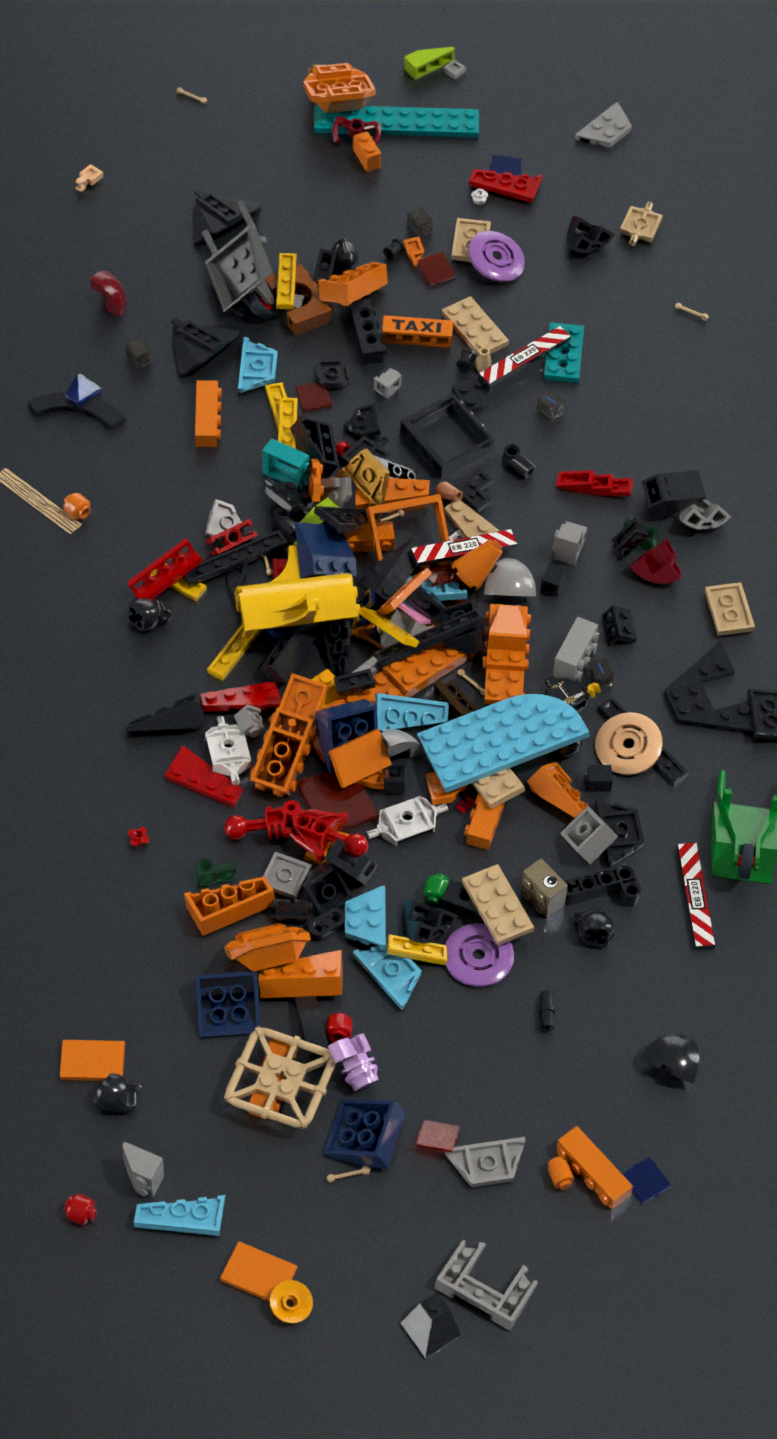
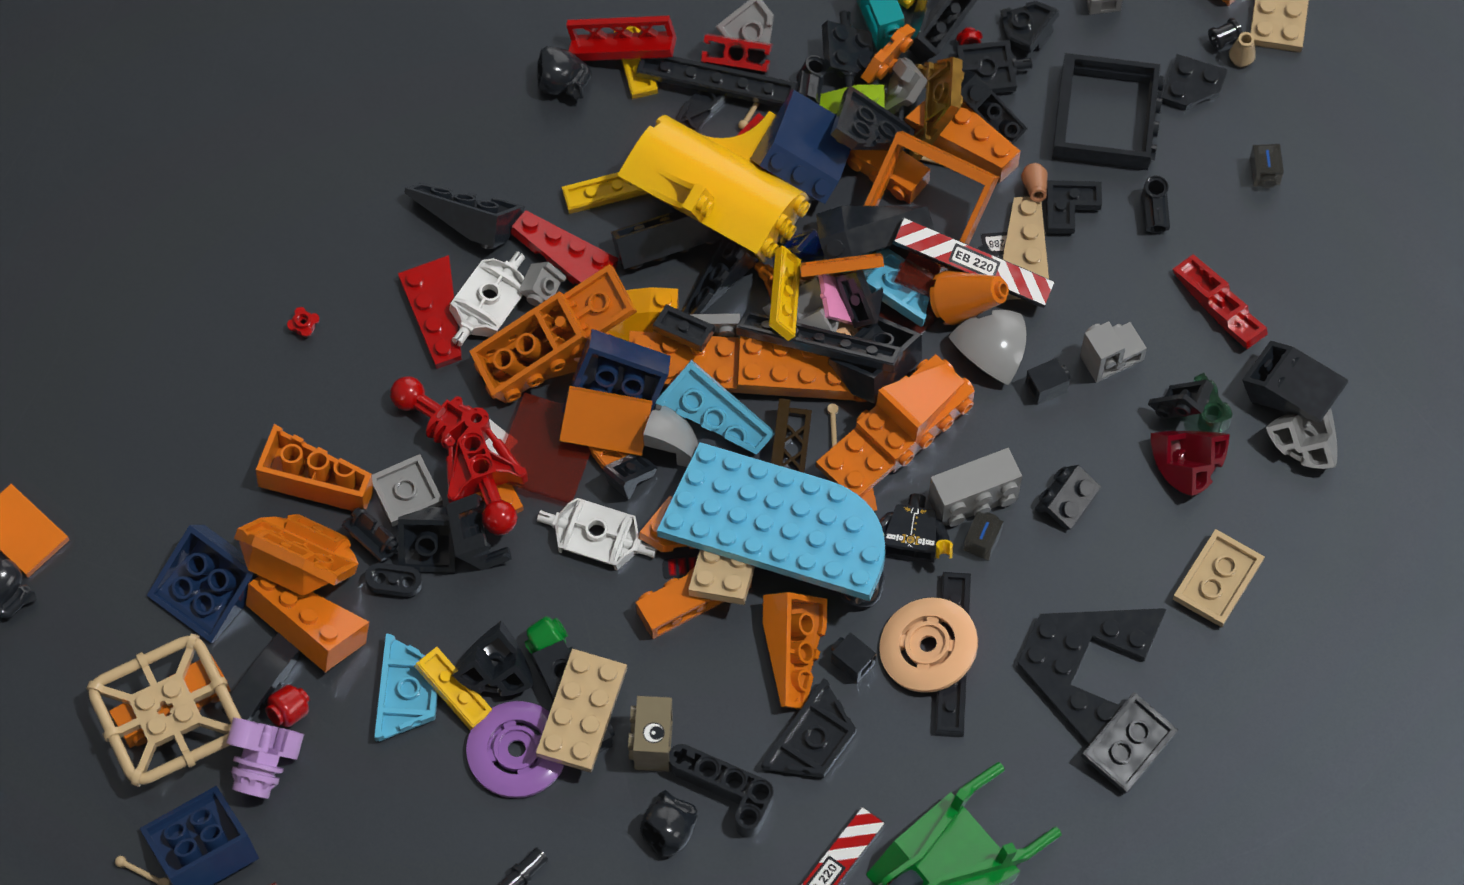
camera: 45 degrees right, 10 degrees up
clear green plate [196,858,237,886] -> none
medium azure wing [345,886,386,950] -> none
tile [478,326,571,388] -> none
teal plate [544,322,584,383] -> none
light grey slope [560,806,618,864] -> none

